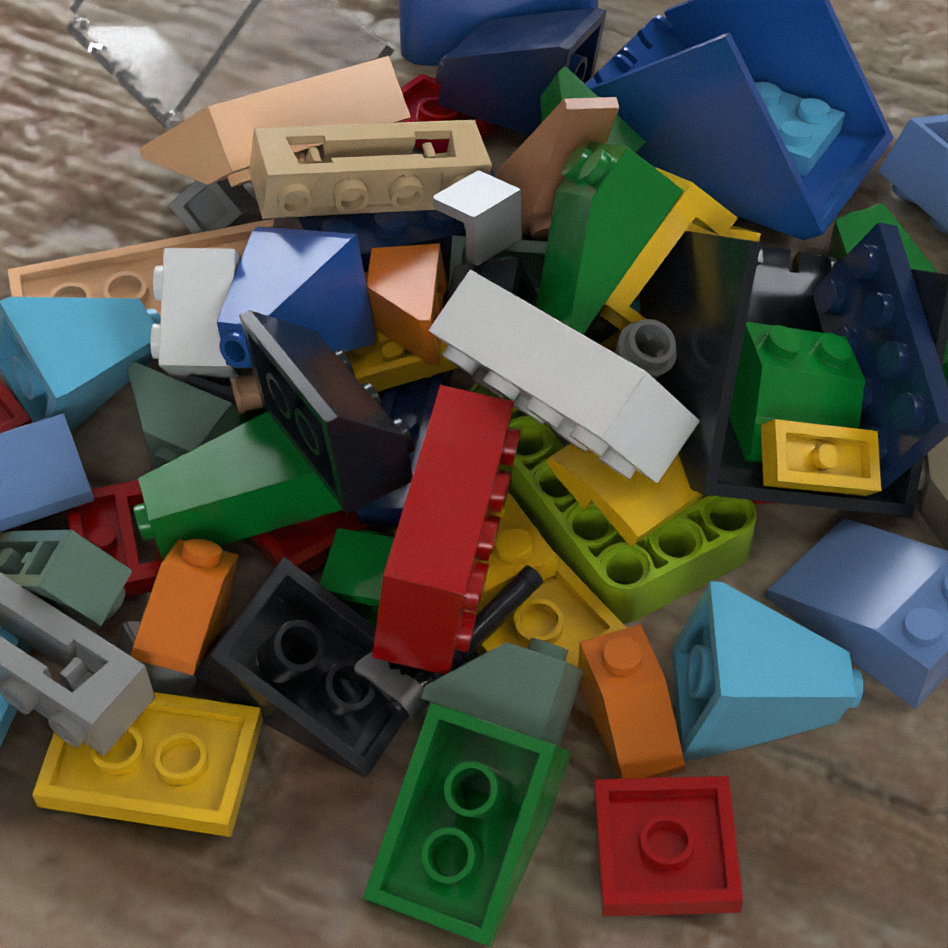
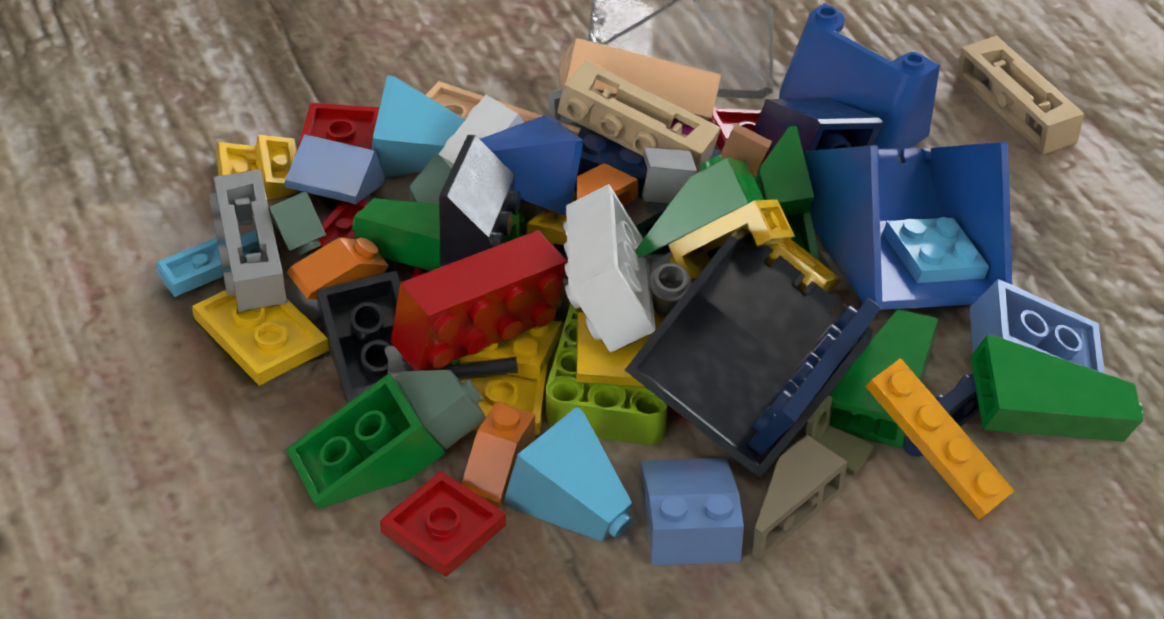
camera: 40 degrees right, 10 degrees down
green slope [729,321,865,463] -> none
yellow plate [761,419,881,496] -> none

